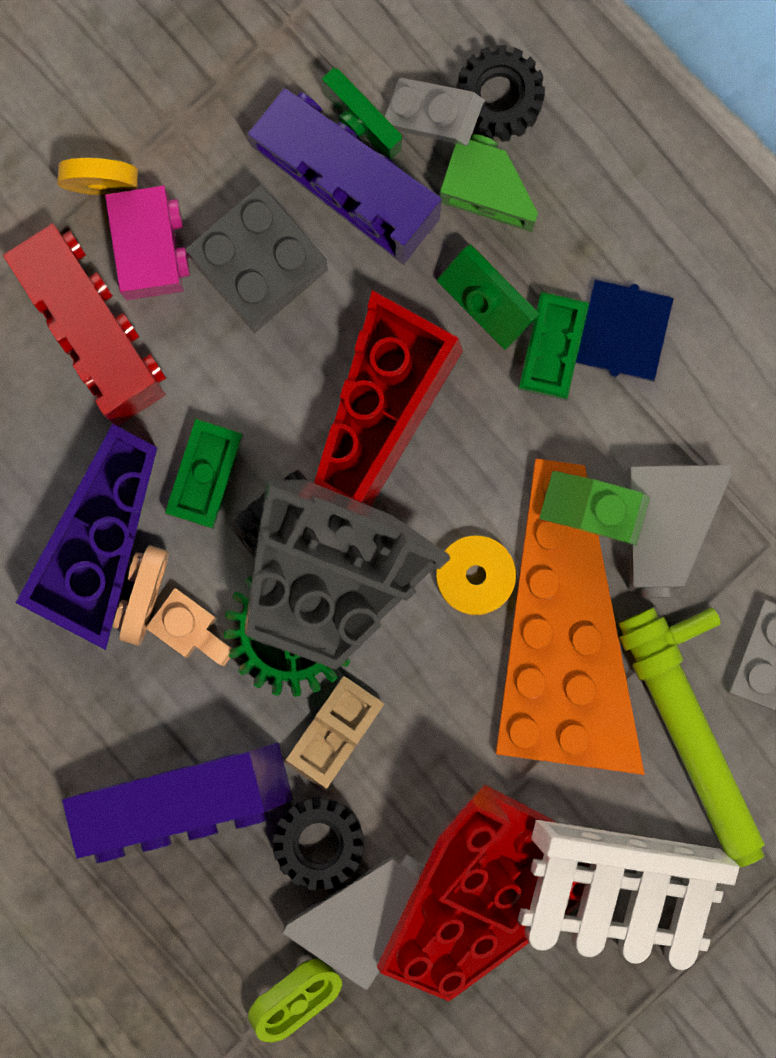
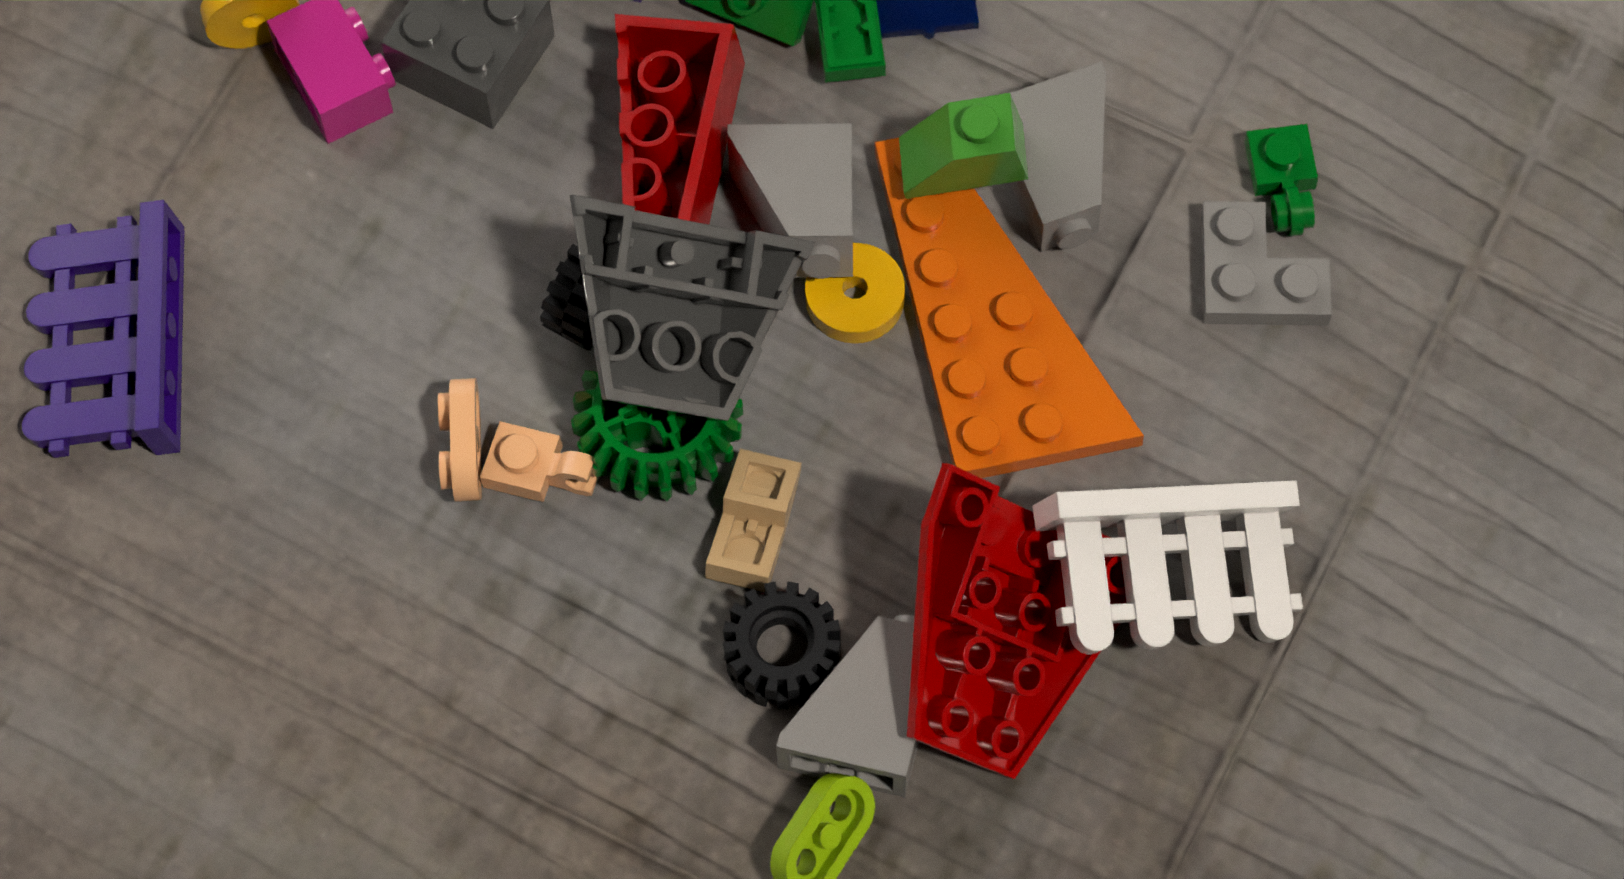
camera: 20 degrees left, 20 degrees down
red wedge [3,223,167,426] -> none
dark purple wedge [15,424,157,650] -> none
dark purple wedge [62,742,293,864] -> none
green plate [165,419,244,529] -> none
lime cylinder [618,607,765,868] -> none
none -> light grey slope [727,123,853,279]

